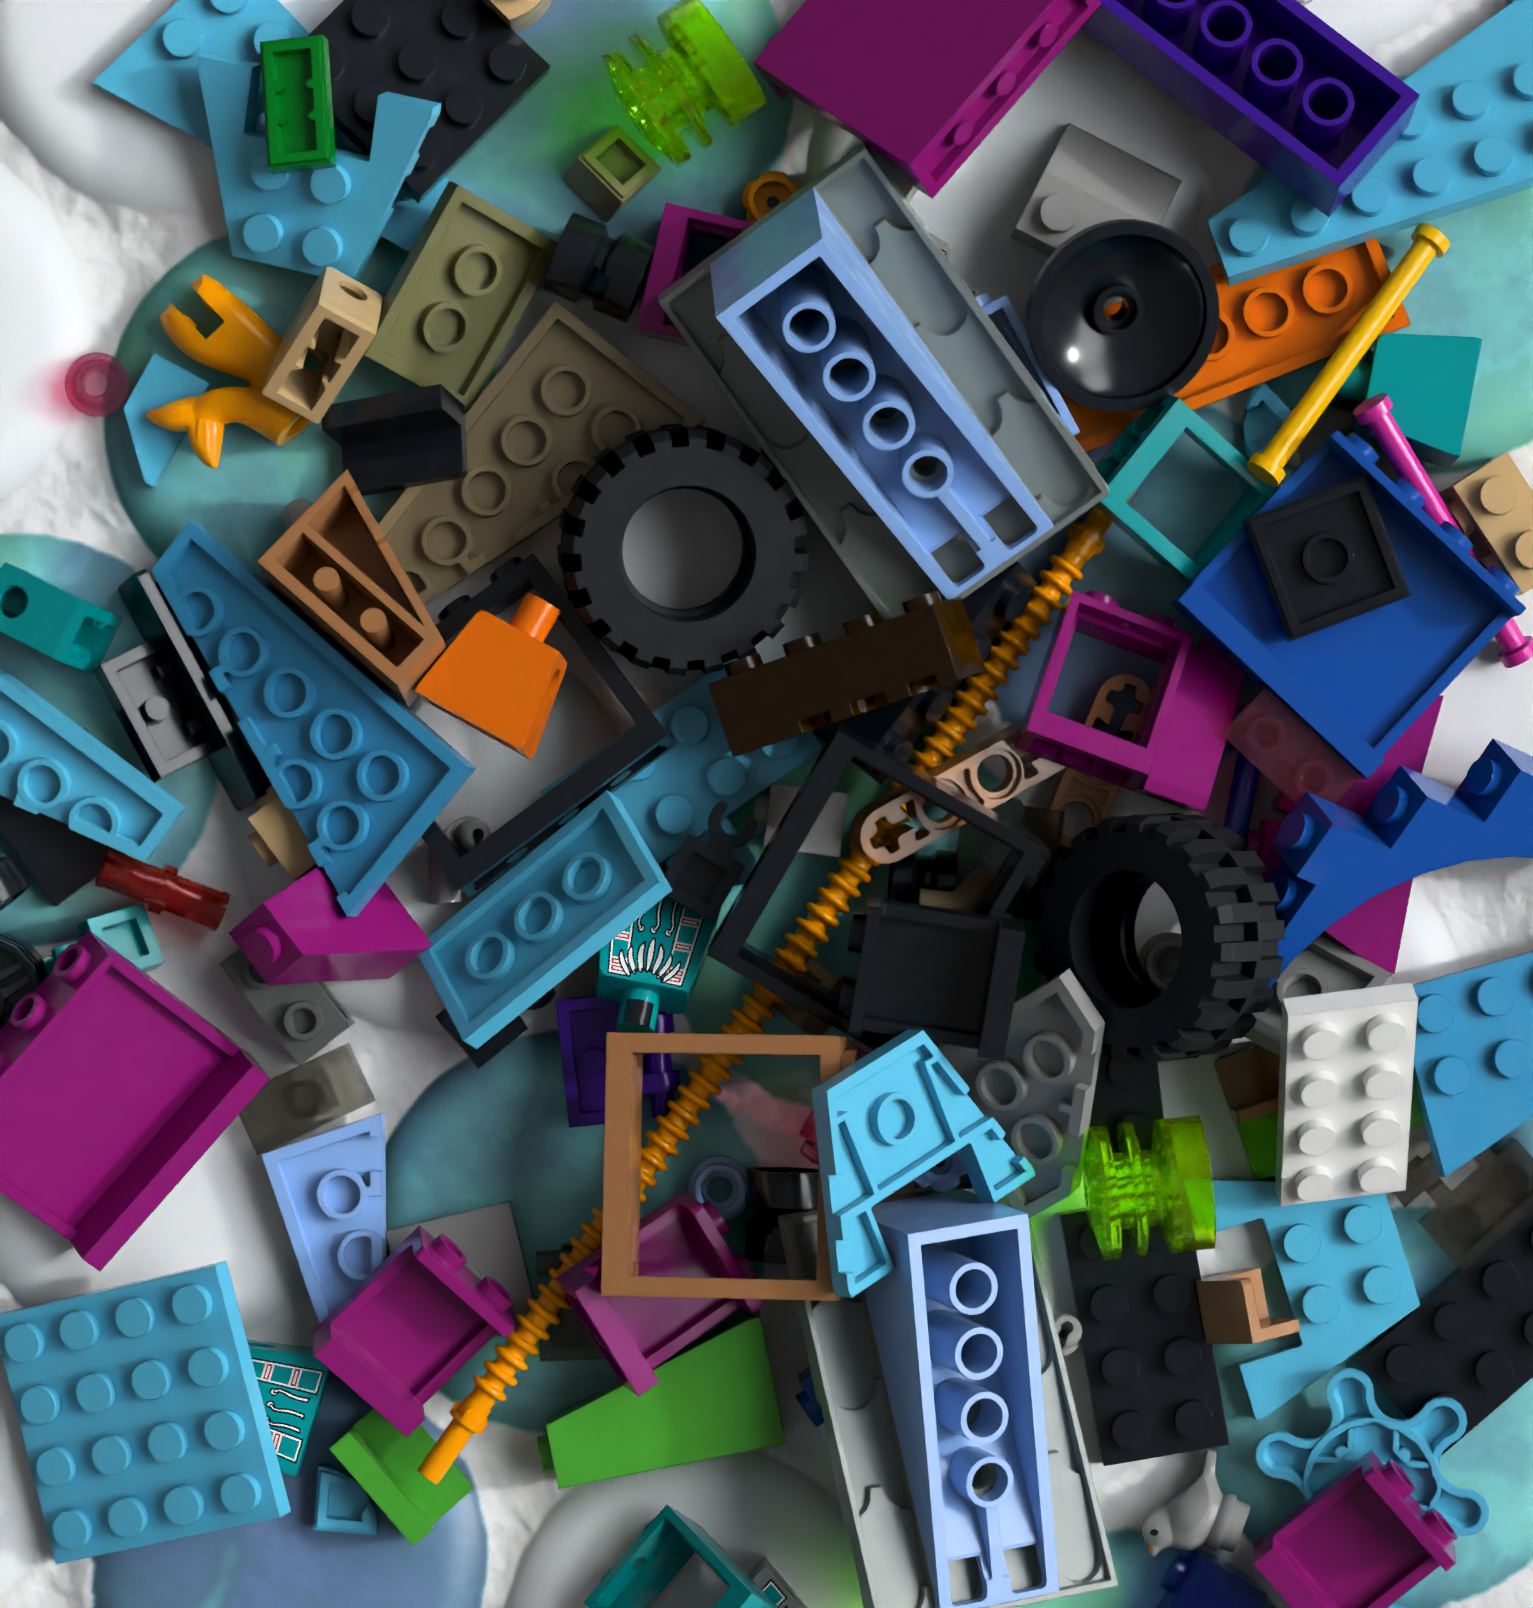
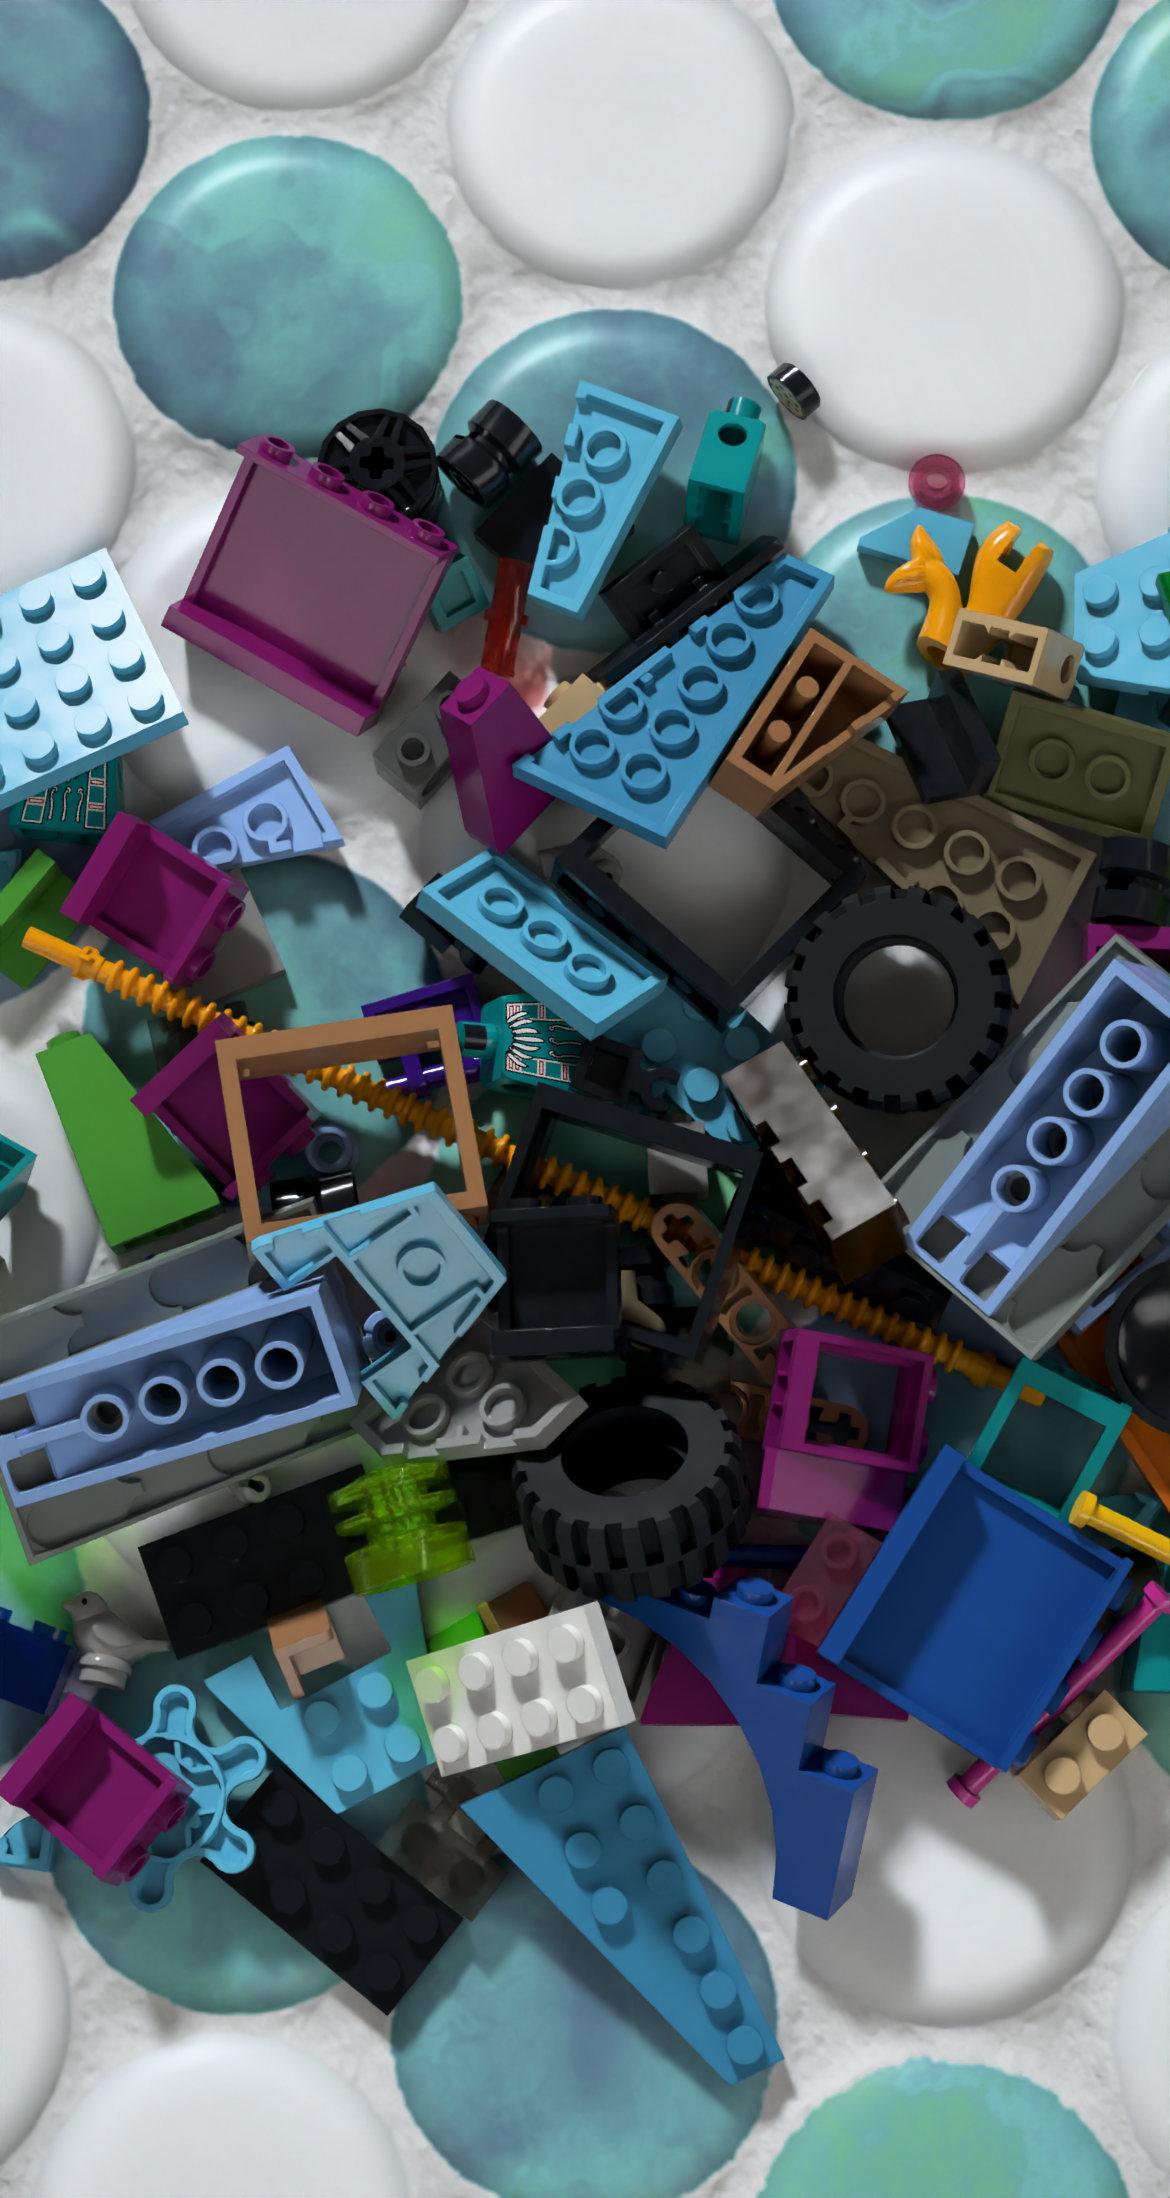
camera: 85 degrees right, 10 degrees down
clear smoke plate [239,1043,376,1156] -> none
orange torso [415,592,567,760] -> none
black tile [1242,474,1411,642] -> none

